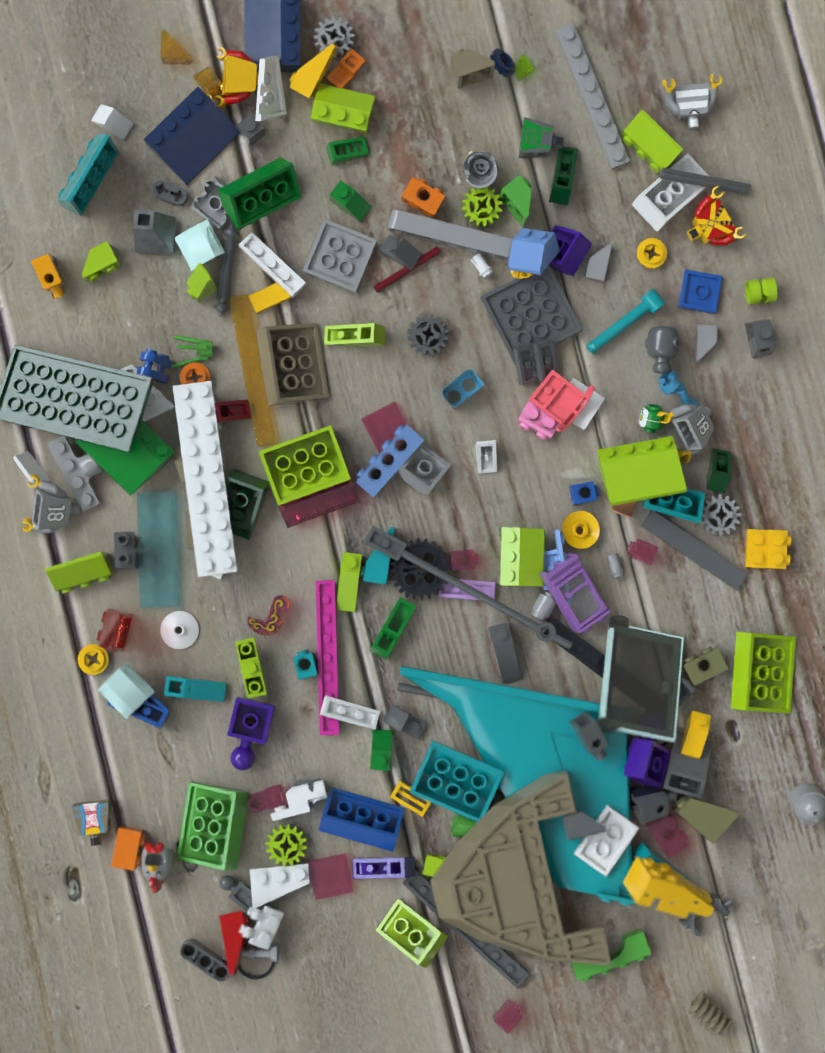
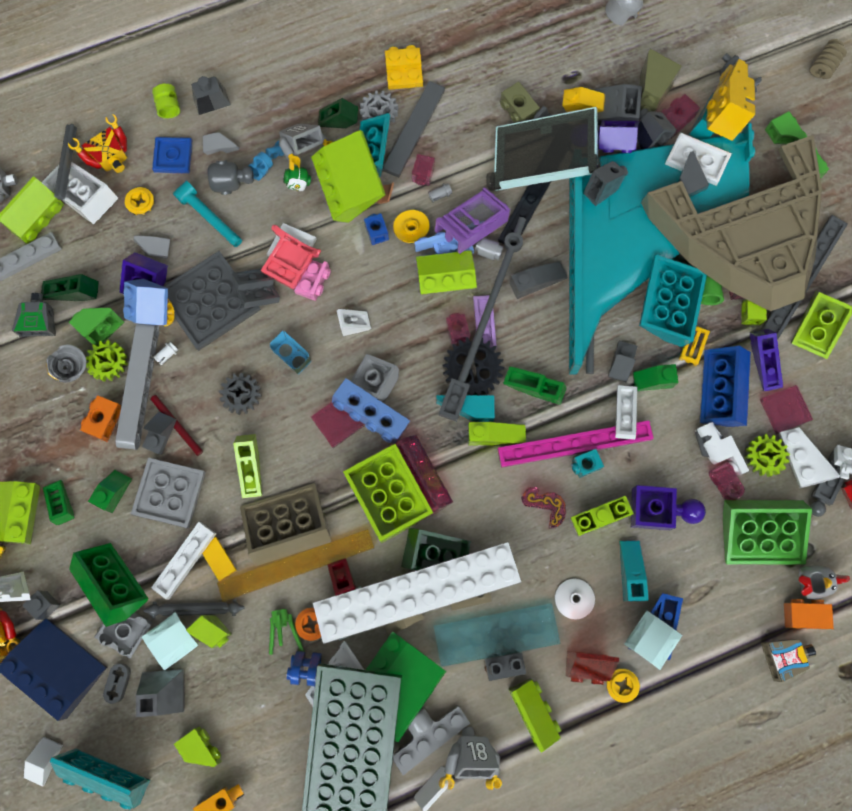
camera: 90 degrees left, 10 degrees down
lime slope [731,632,796,713] -> none

